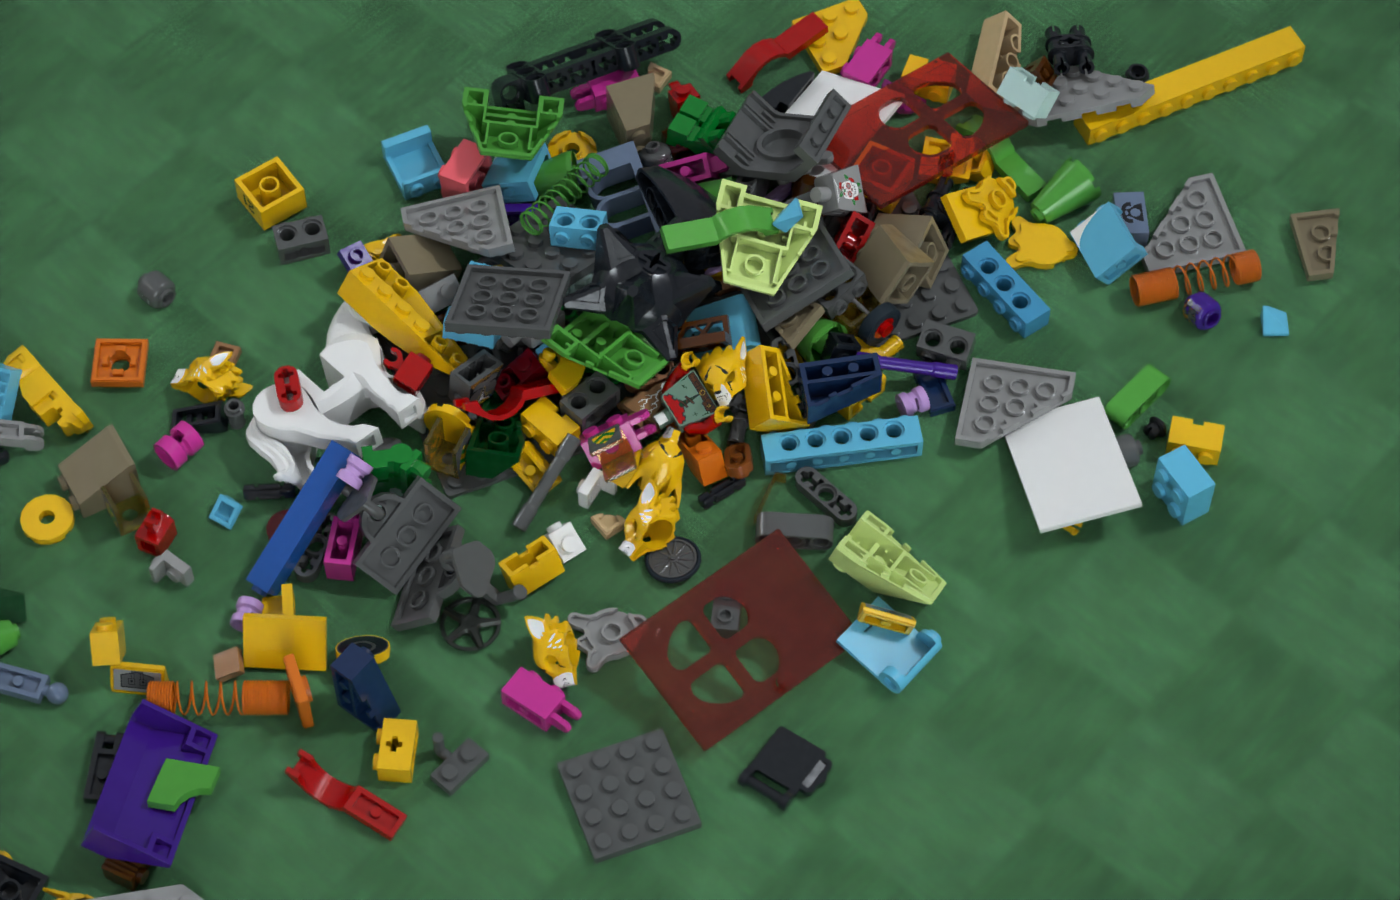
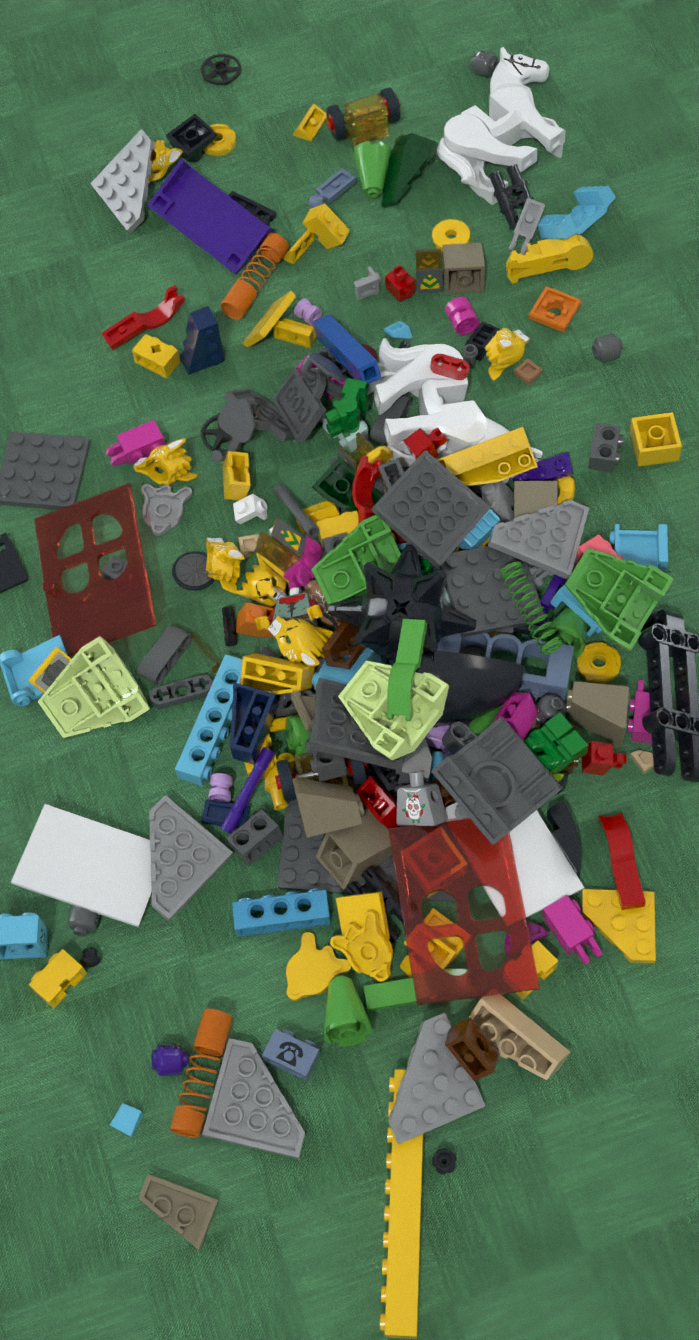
camera: 125 degrees right, 5 degrees up
bright green tile [147,758,221,812] -> none
medium nougat tile [213,646,245,682] -> none
orange piece [283,653,314,729] -> none
tile [335,635,391,664] -> none
lavender wheel [336,453,373,491] -> none
dark grey plate [430,732,490,796] -> none
medium azure brick [549,206,608,250] -> none
dark orange plate [724,442,753,479] -> none
medium azure slope [773,198,803,233] -> none
black brick [820,331,861,360] -> none
light aqua brick [996,66,1060,120] -> none
black pin [1045,25,1095,76] -> none
medium azure panel [1070,201,1148,285] -> none
bright green beam [1104,363,1171,430] -> none

